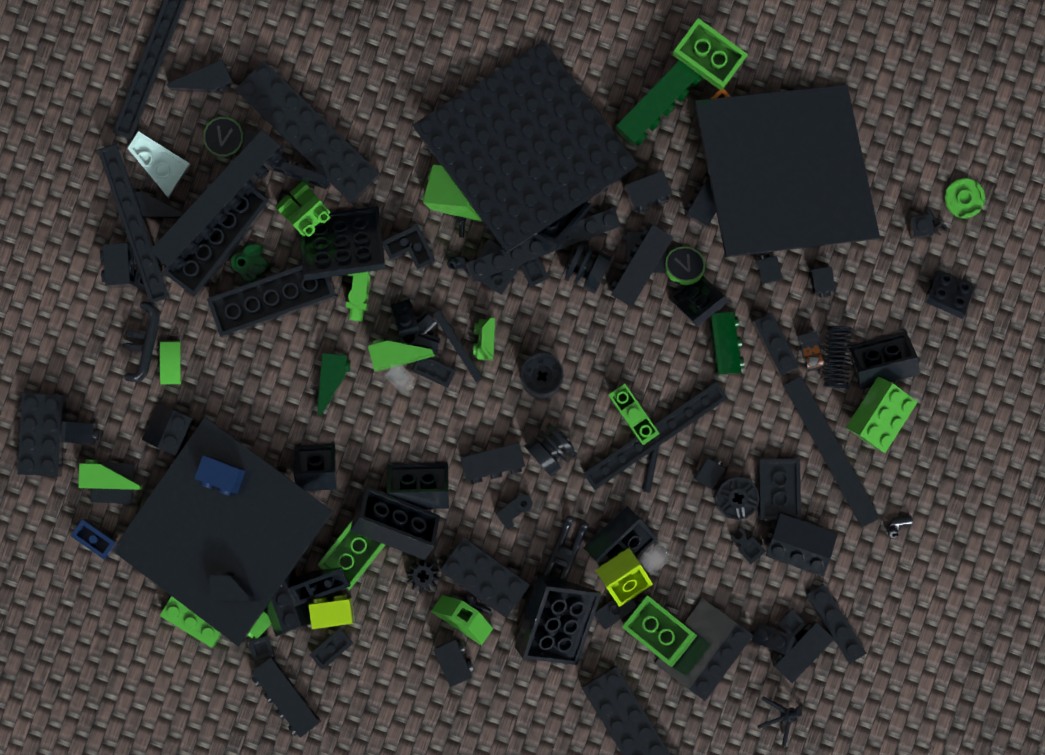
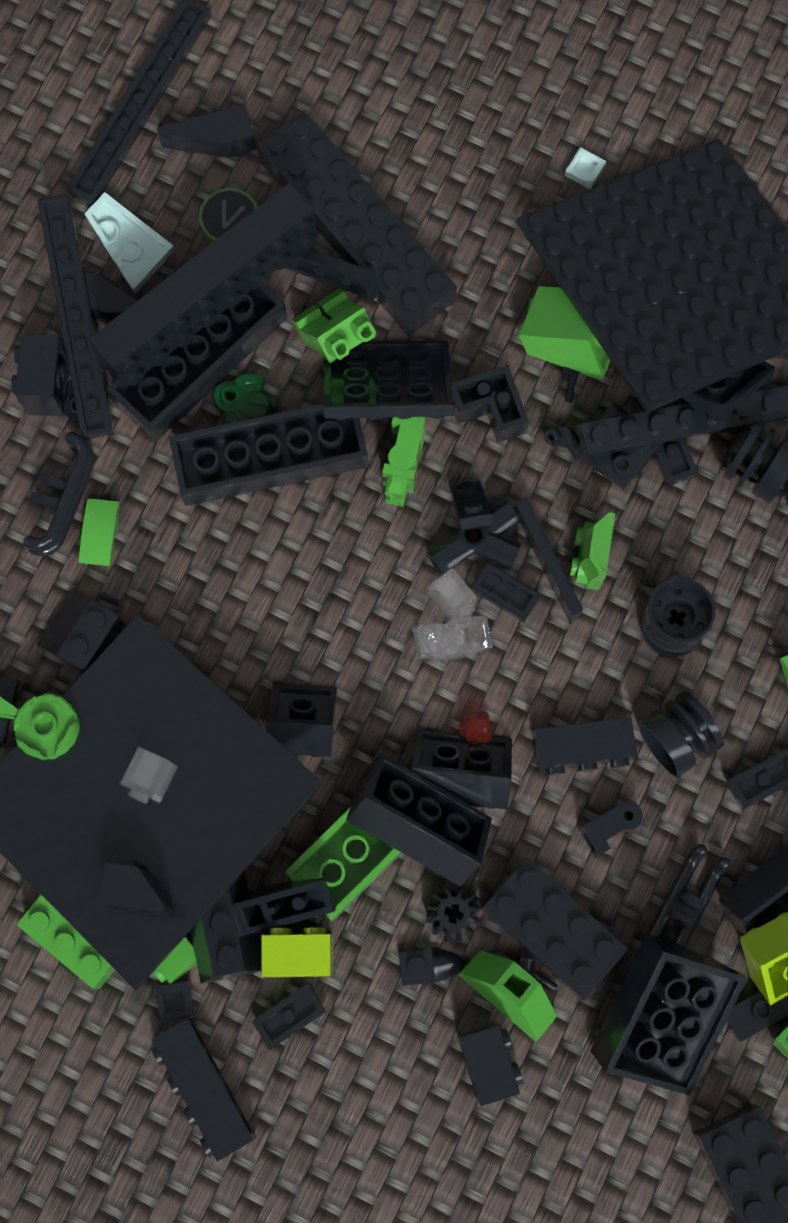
camera: 10 degrees right, 10 degrees down
dark blue brick [194,455,246,496] -> none
dark green slope [317,353,351,415] -> none
bright green slope [368,339,435,372] -> none
none -> bright green tile [14,693,79,760]
none -> clear brick [120,747,178,804]
none -> black plate [399,949,466,986]
none -> clear brick [413,616,492,661]
none -> clear red piece [459,711,492,745]
none -> light aqua tile [564,147,606,189]

